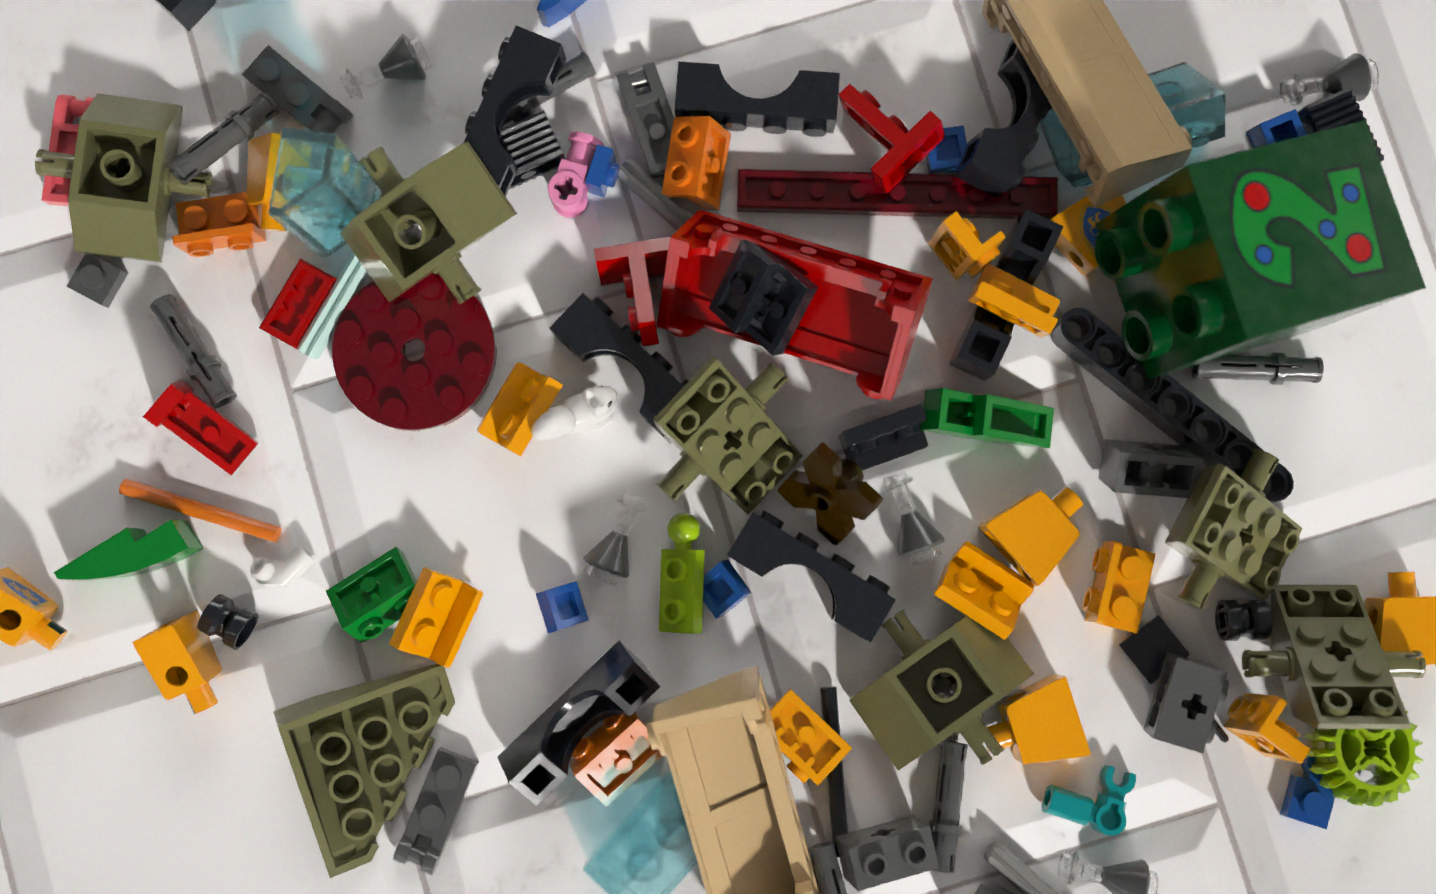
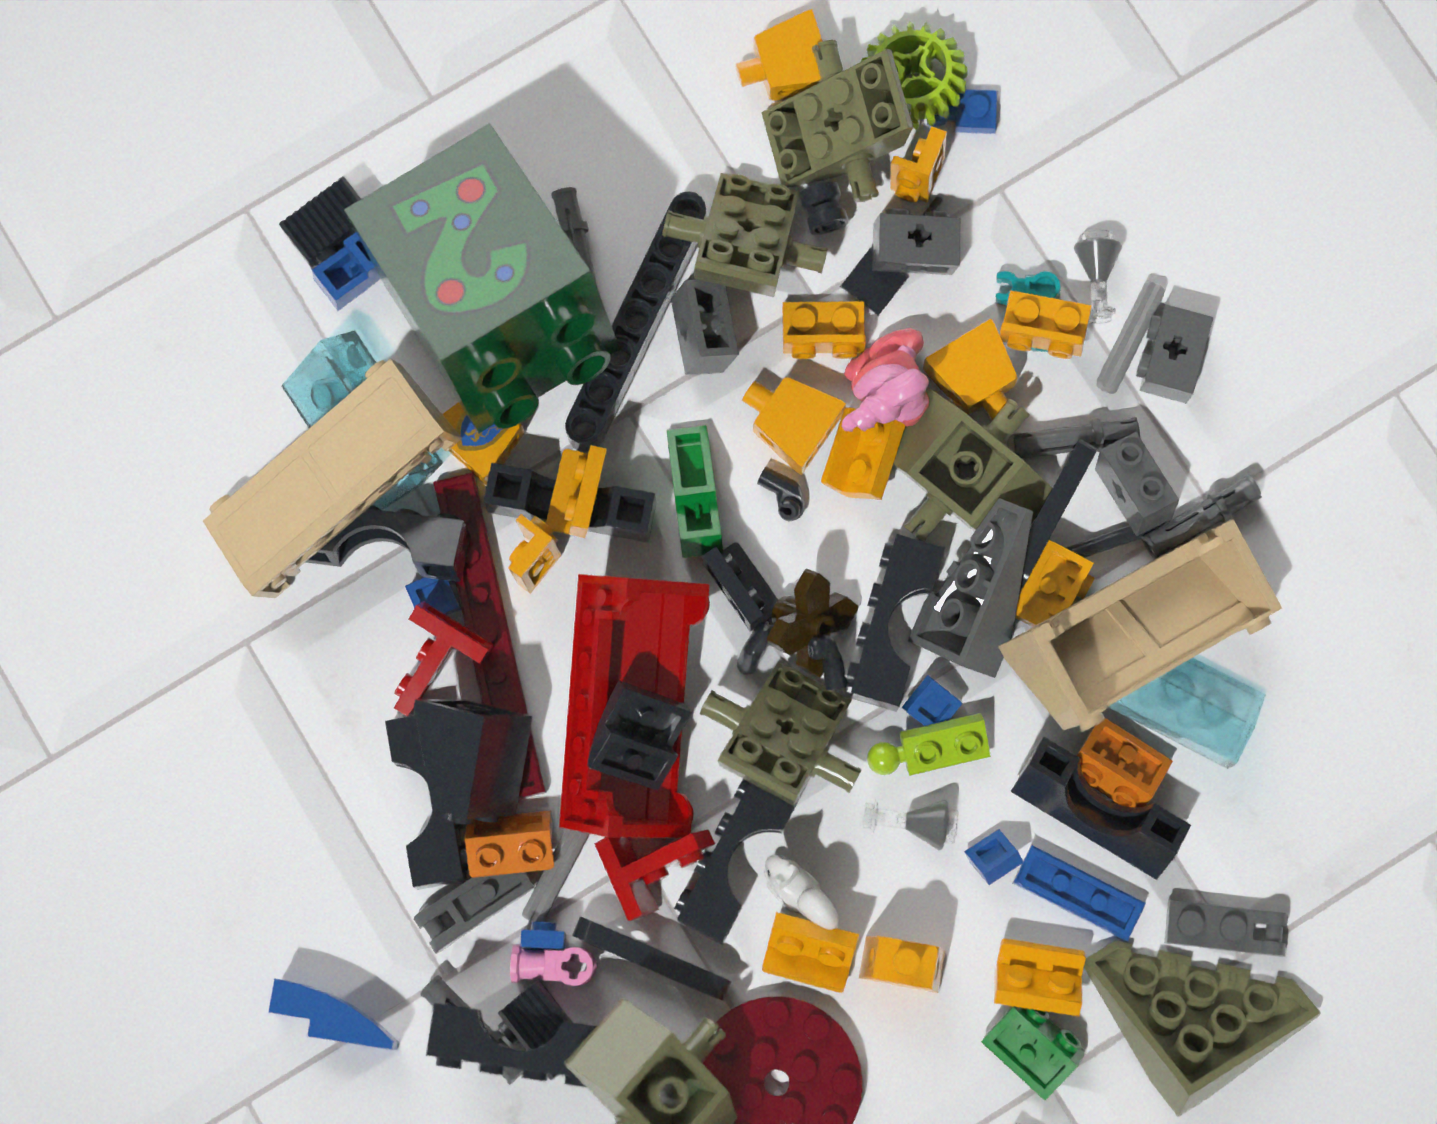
camera: 100 degrees left, 5 degrees down
piece [882,471,945,565] -> none
piece [1280,53,1379,106] -> none
none -> black slope [414,699,532,824]
none -> black beam [571,916,732,1001]
none -> black arm [737,621,774,675]
none -> black arm [757,466,805,522]
none -> black arm [808,634,847,690]
none -> bright pink hair [842,328,929,432]
none -> light orange torso [859,936,945,993]
none -> dark grey wedge [908,498,1033,678]
none -> light orange bracket [1000,290,1092,359]
none -> blue tile [1012,845,1146,942]
none -> black beam [1020,439,1098,591]

